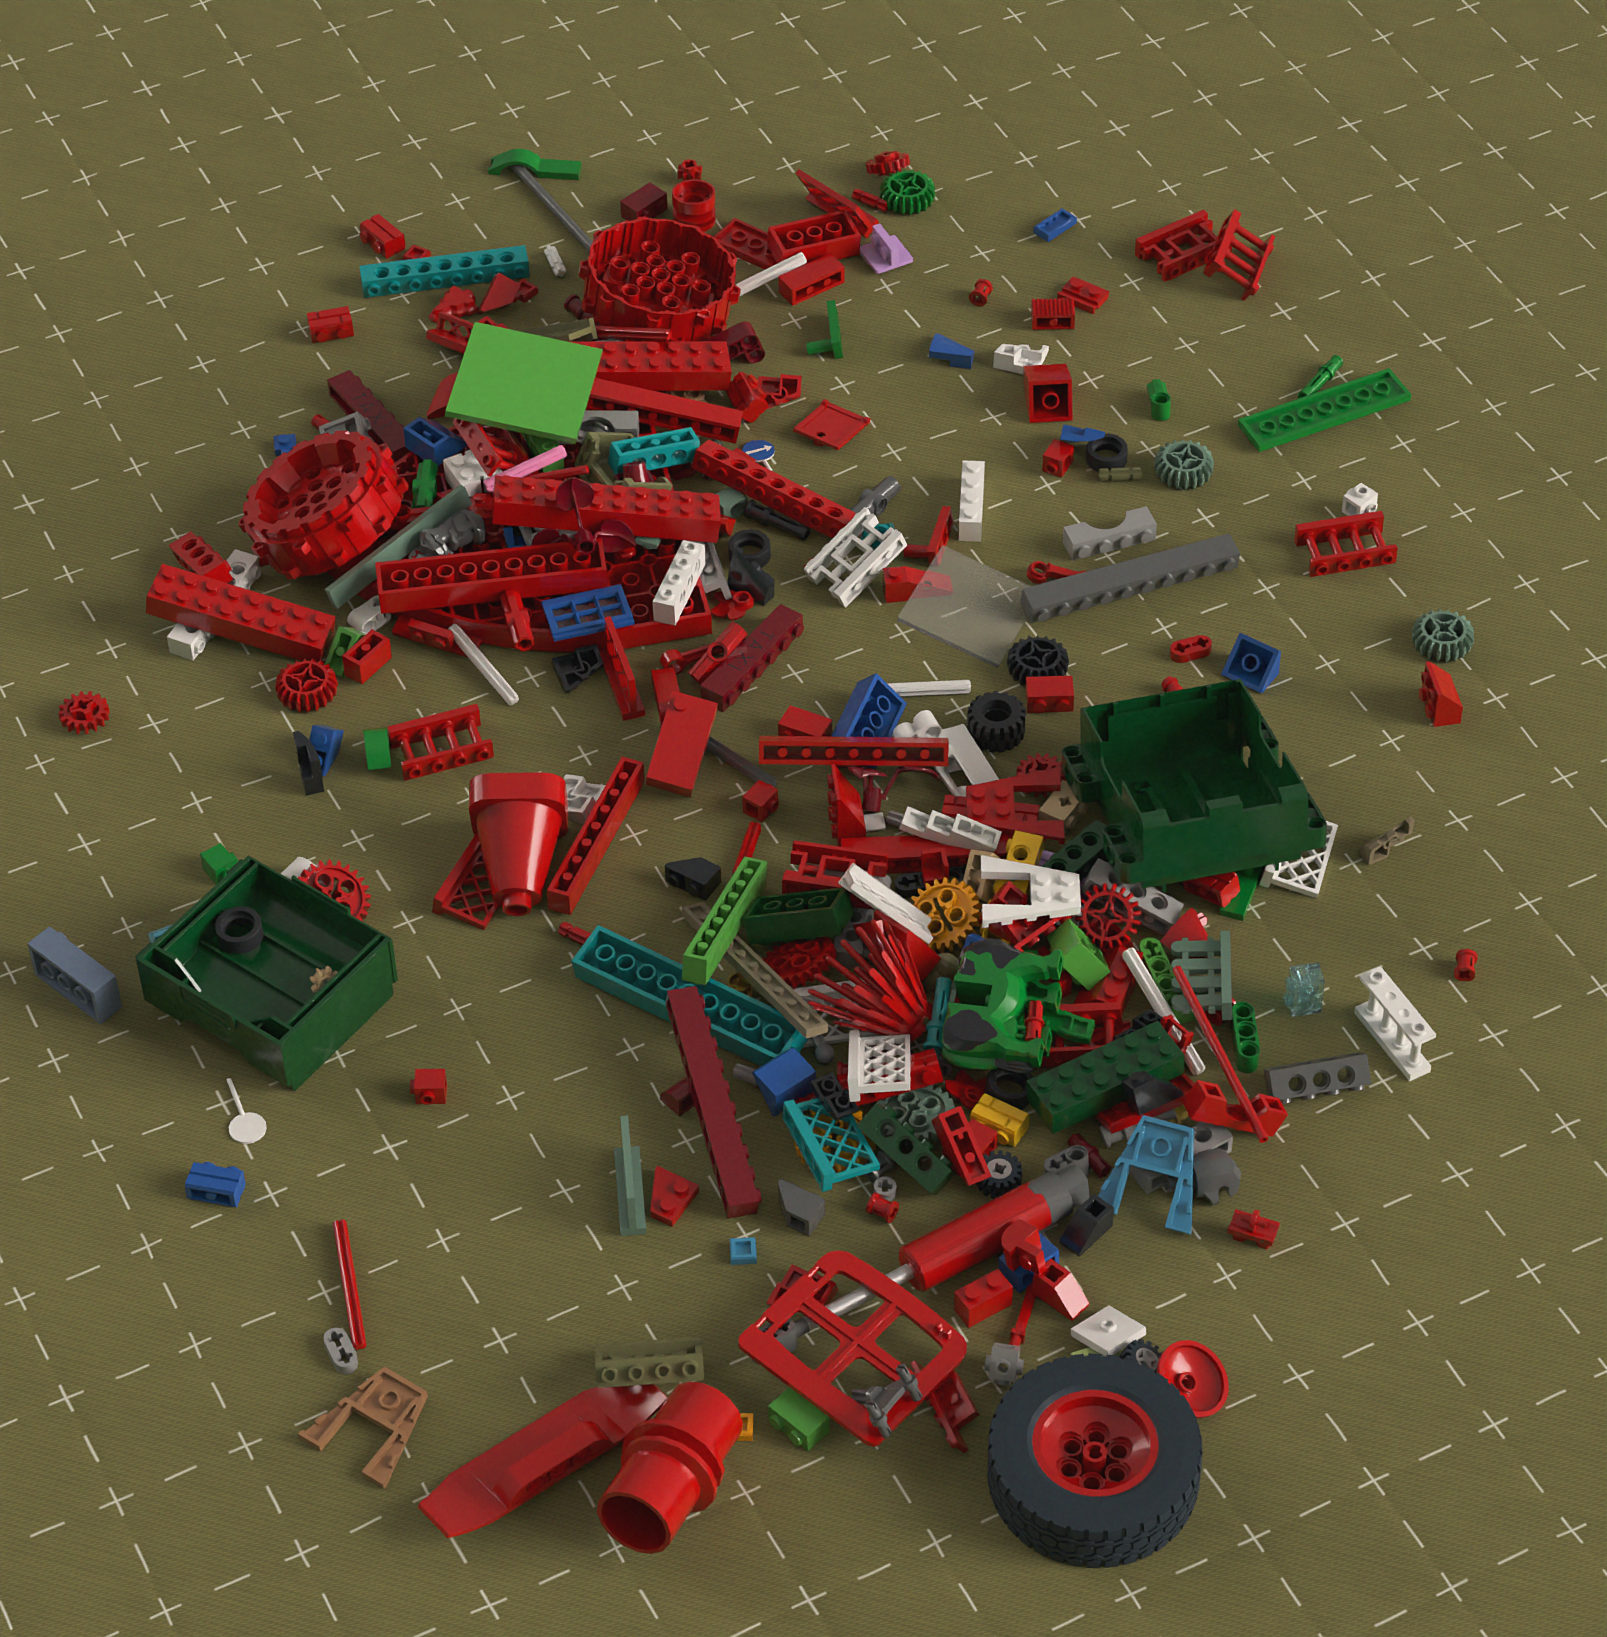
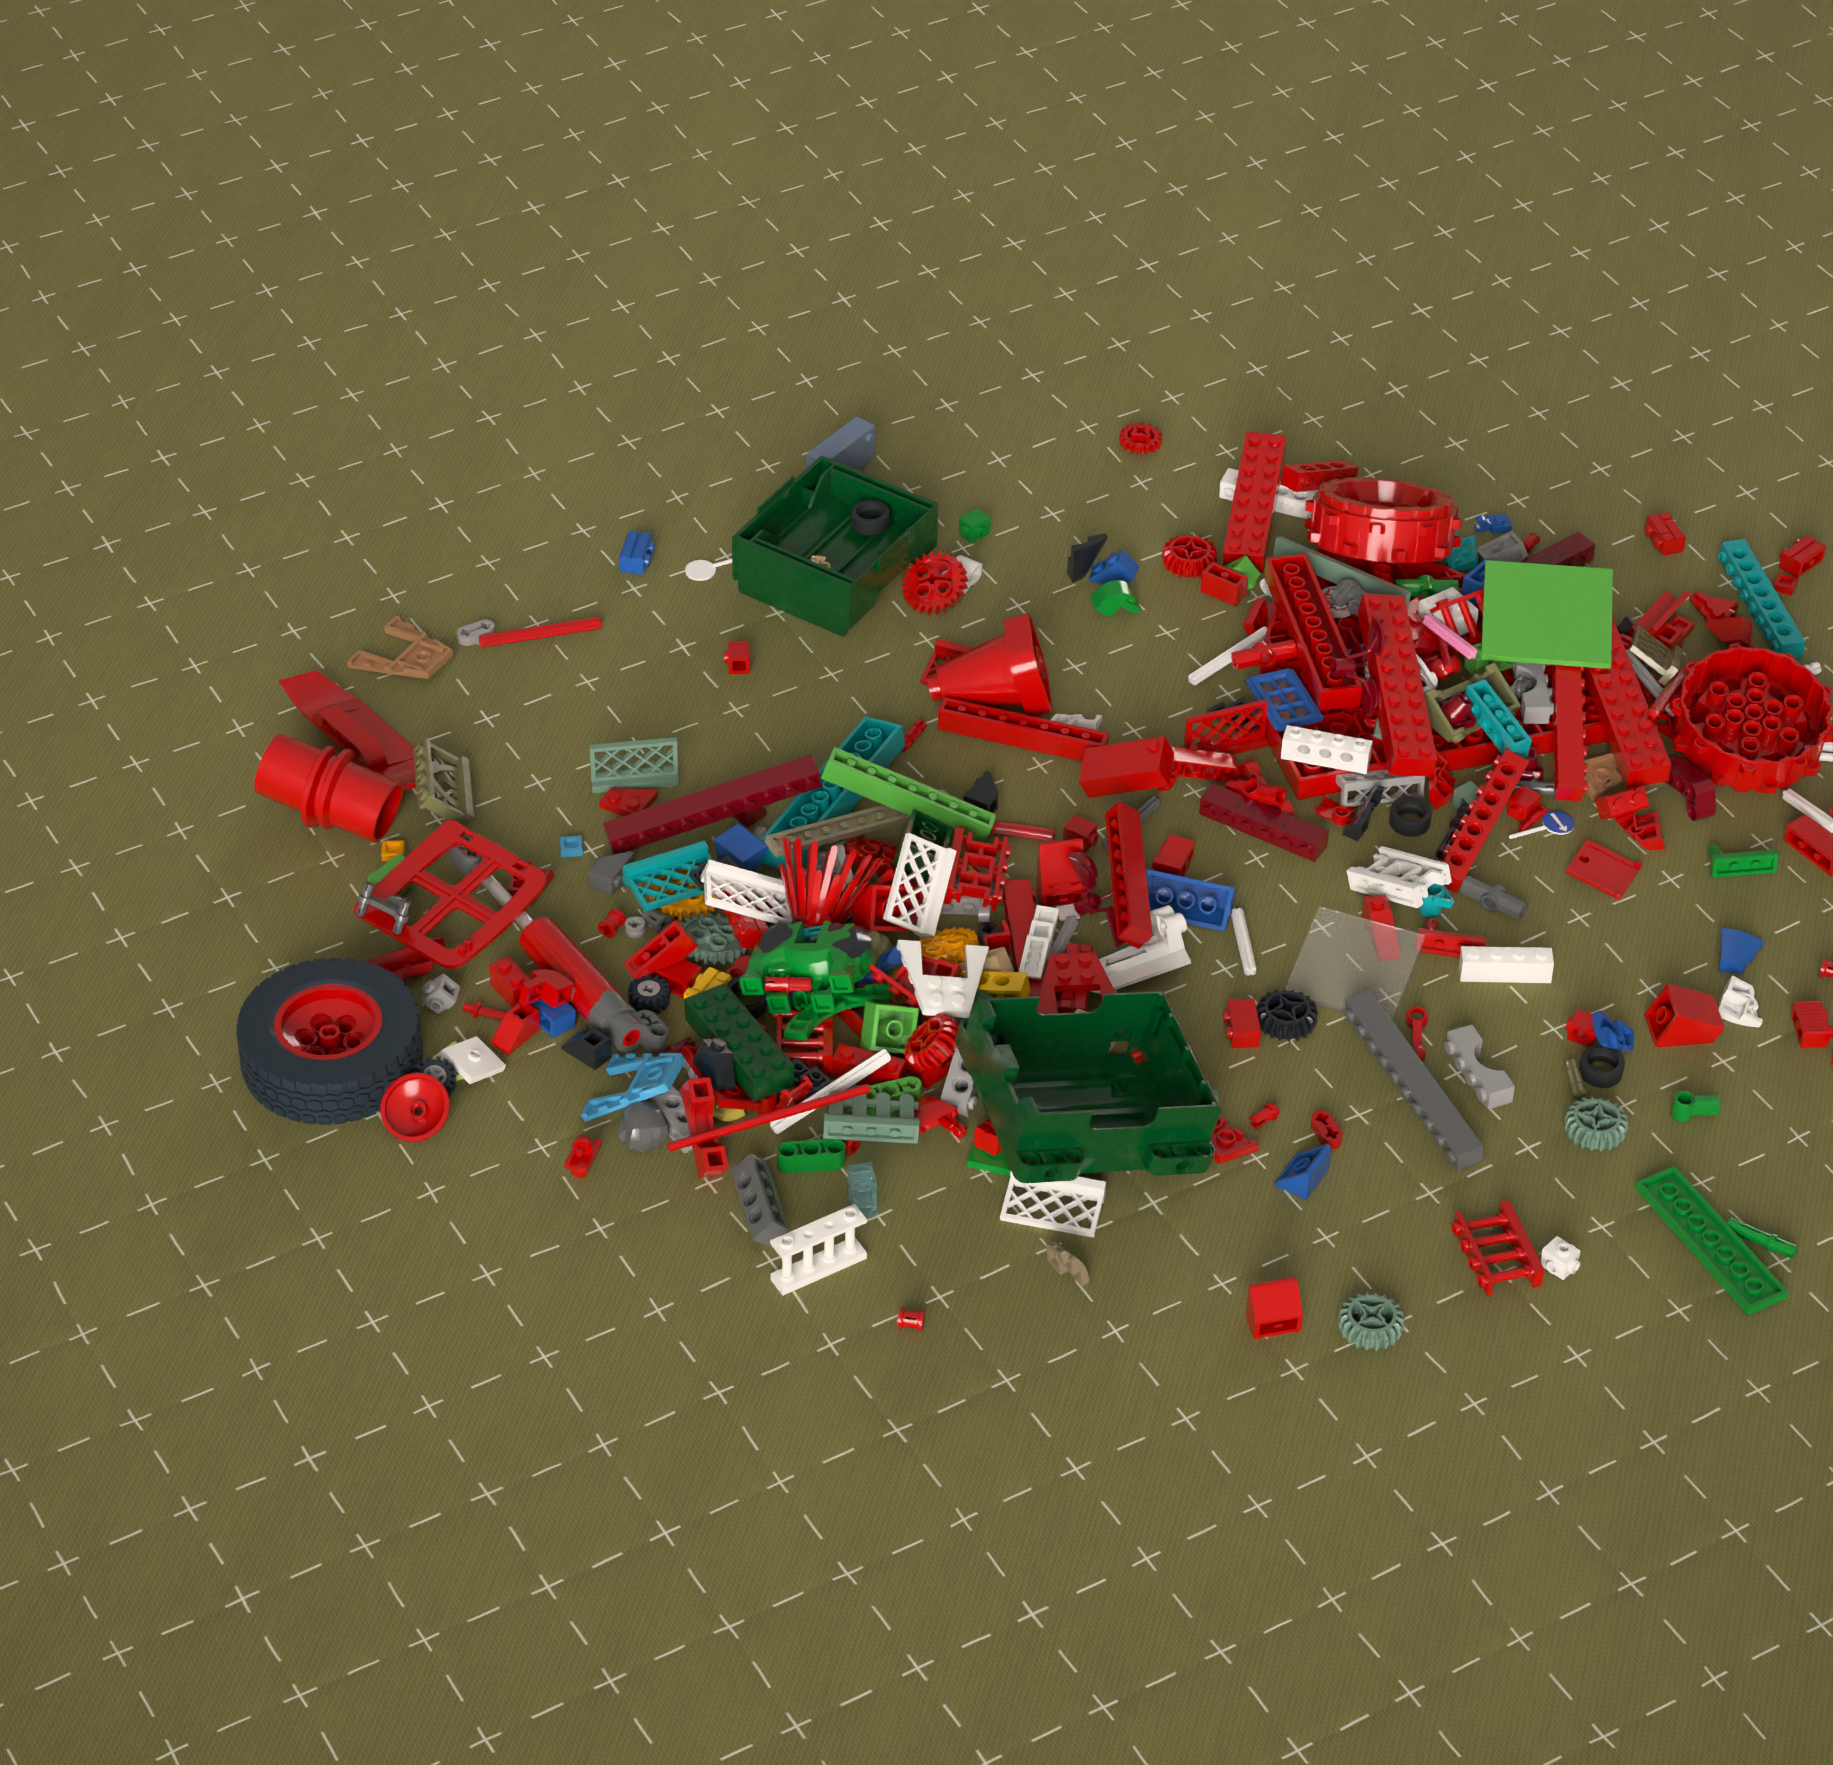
camera: 85 degrees right, 5 degrees down
red fence [387,703,494,781] -> none
dark green brick [857,1103,956,1195] -> none
black tyre [967,691,1026,753] -> none

